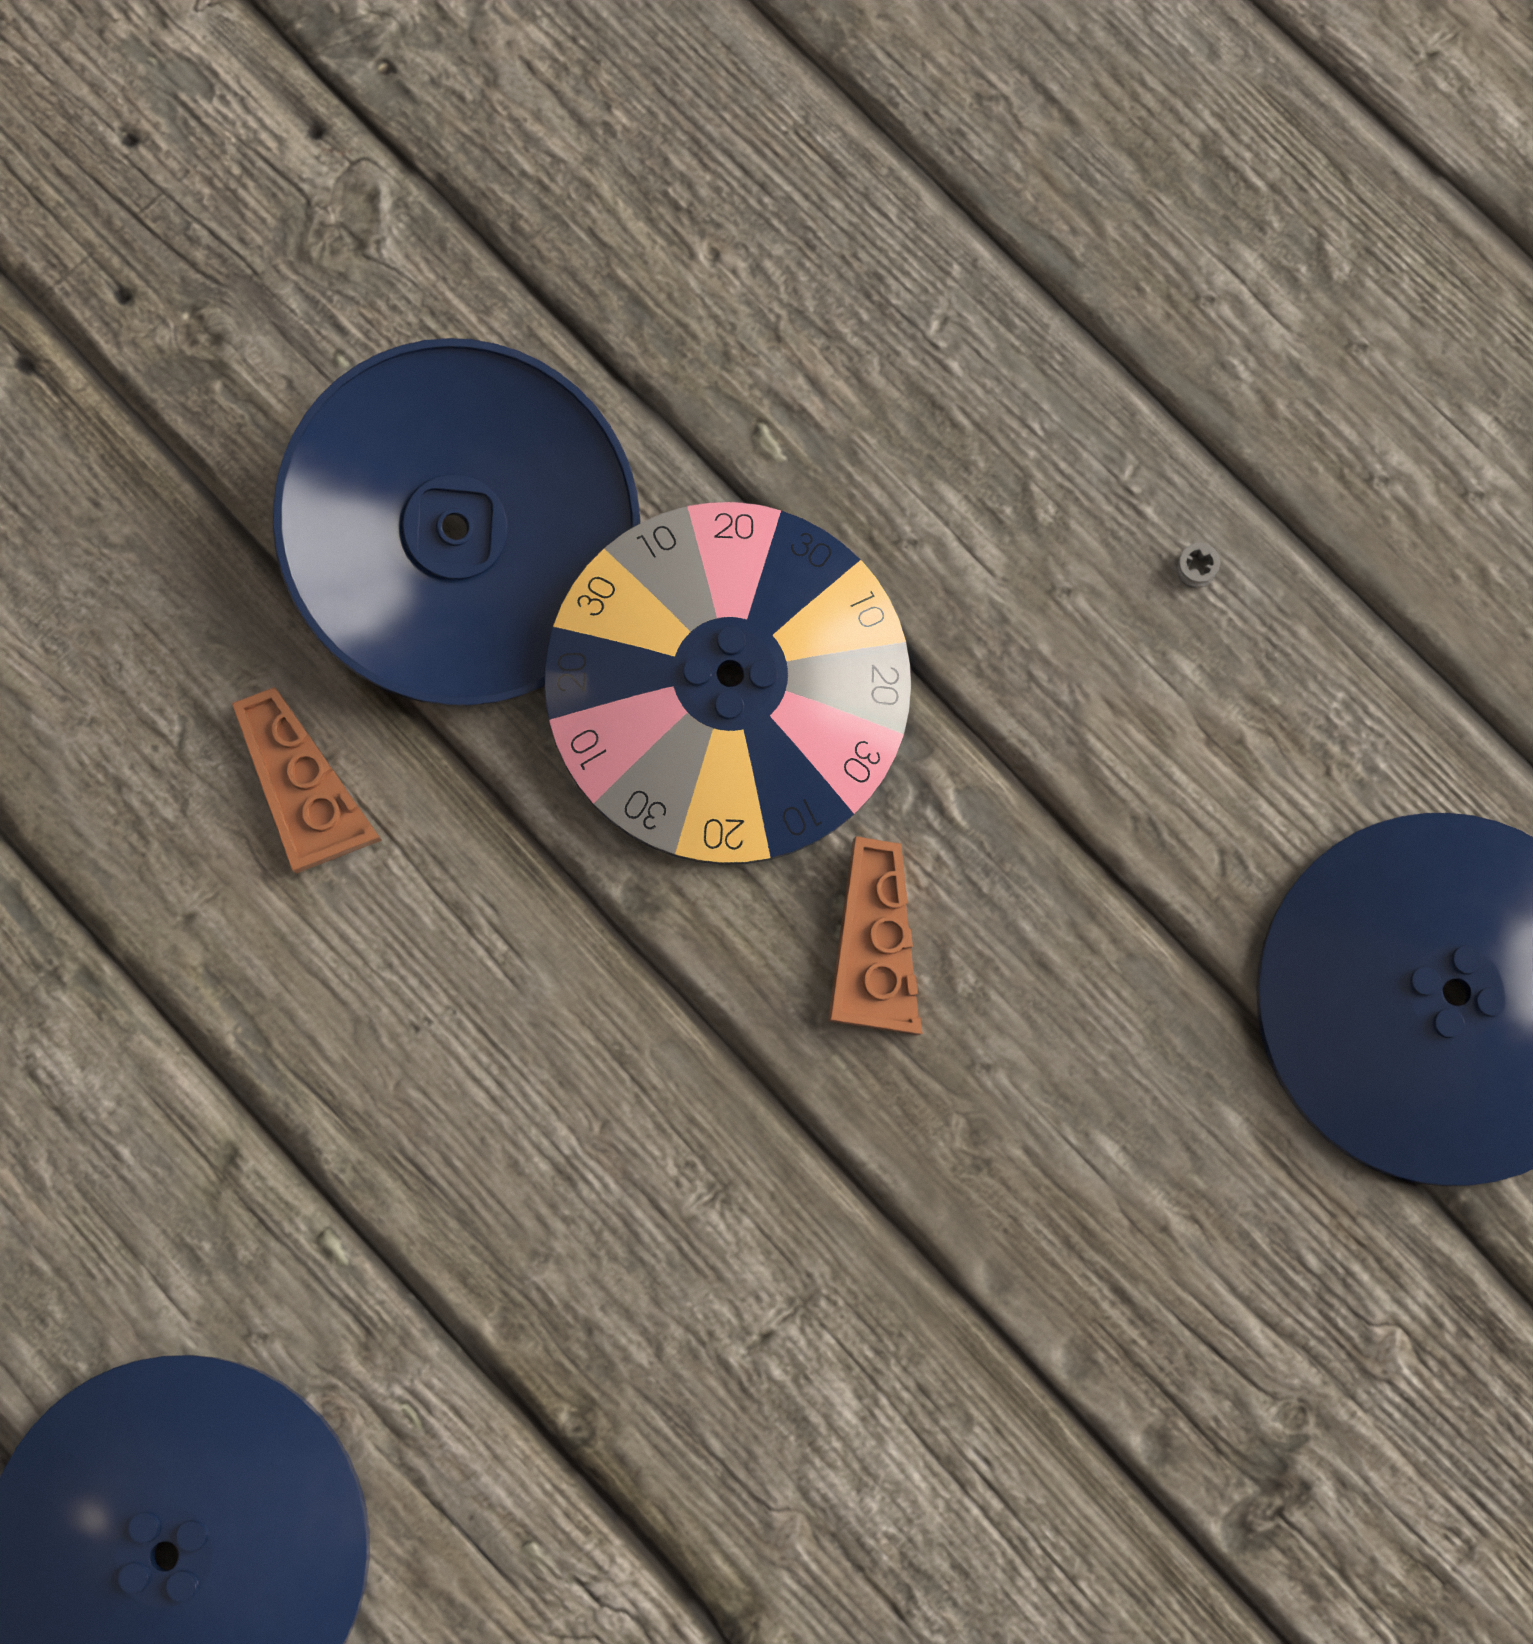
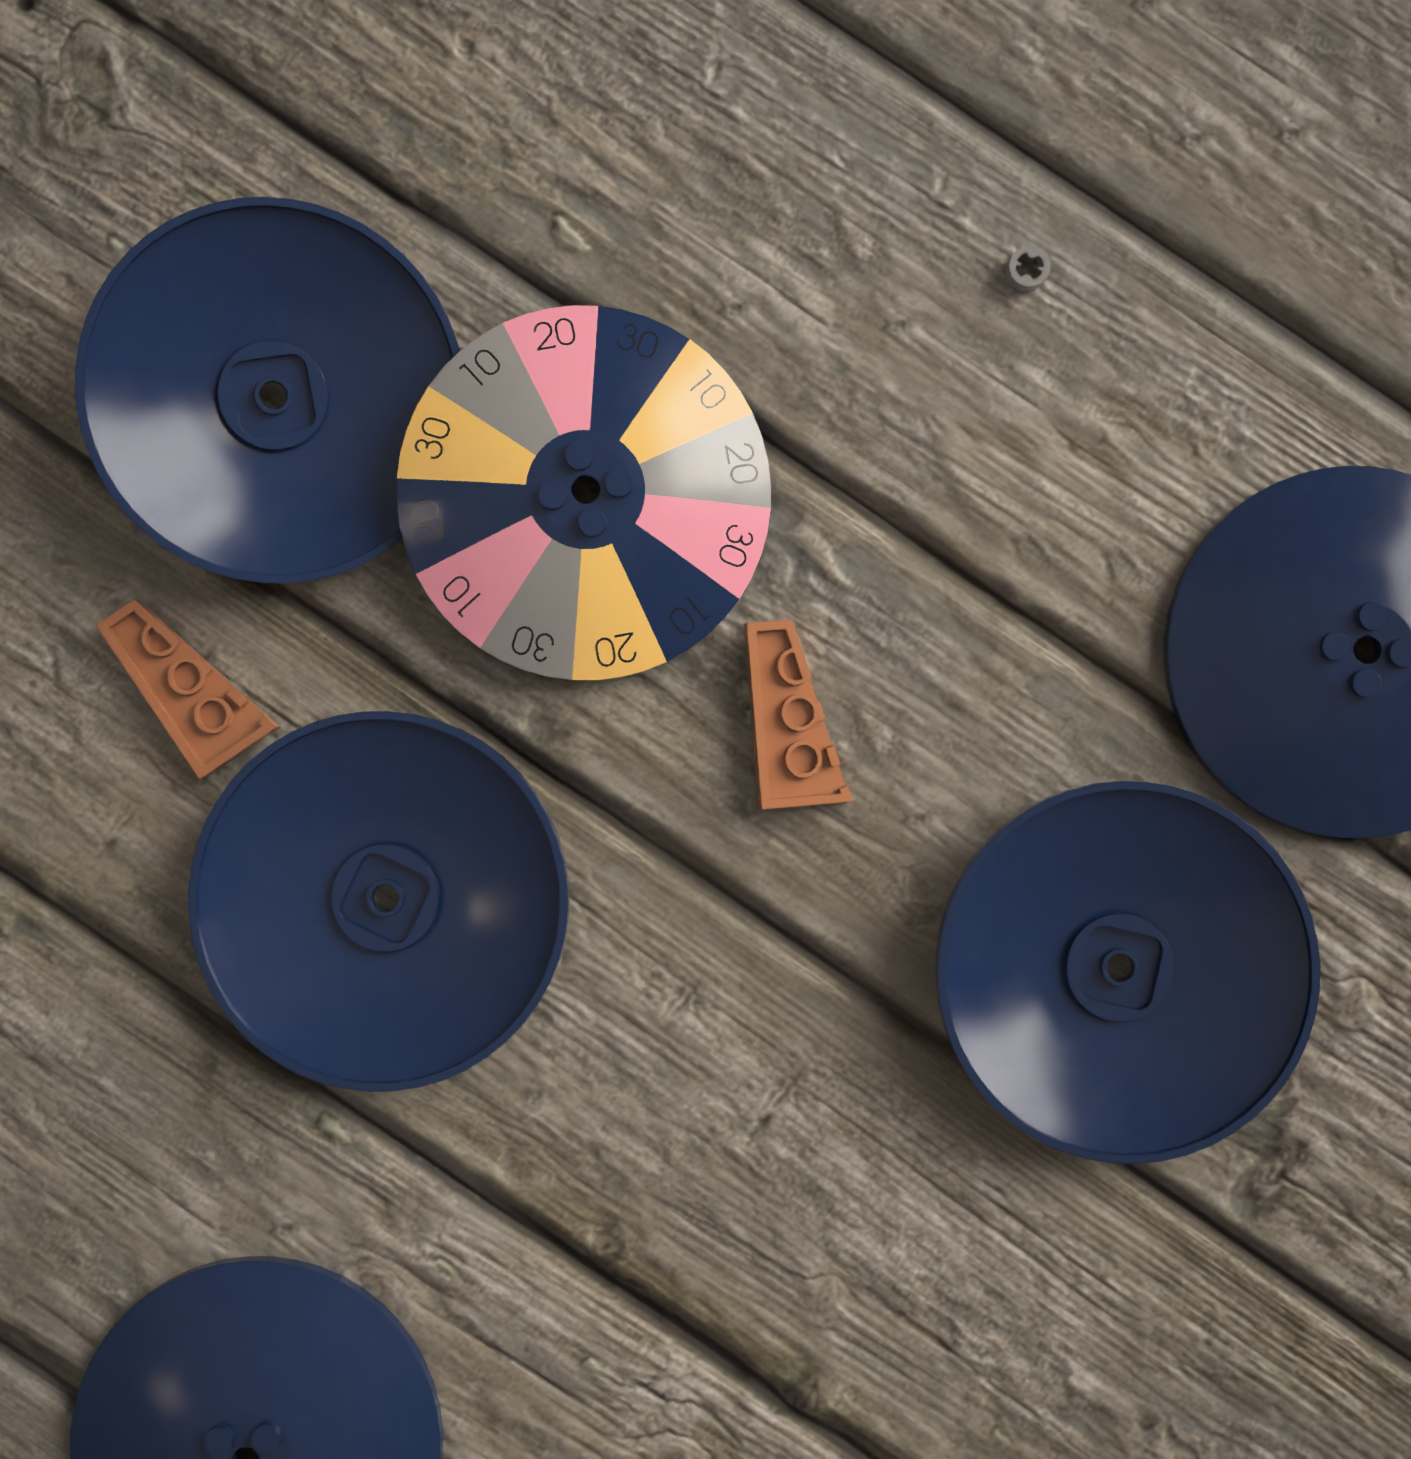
camera: 15 degrees left, 10 degrees up
none -> dark blue dish [188,711,569,1092]
none -> dark blue dish [935,781,1321,1164]

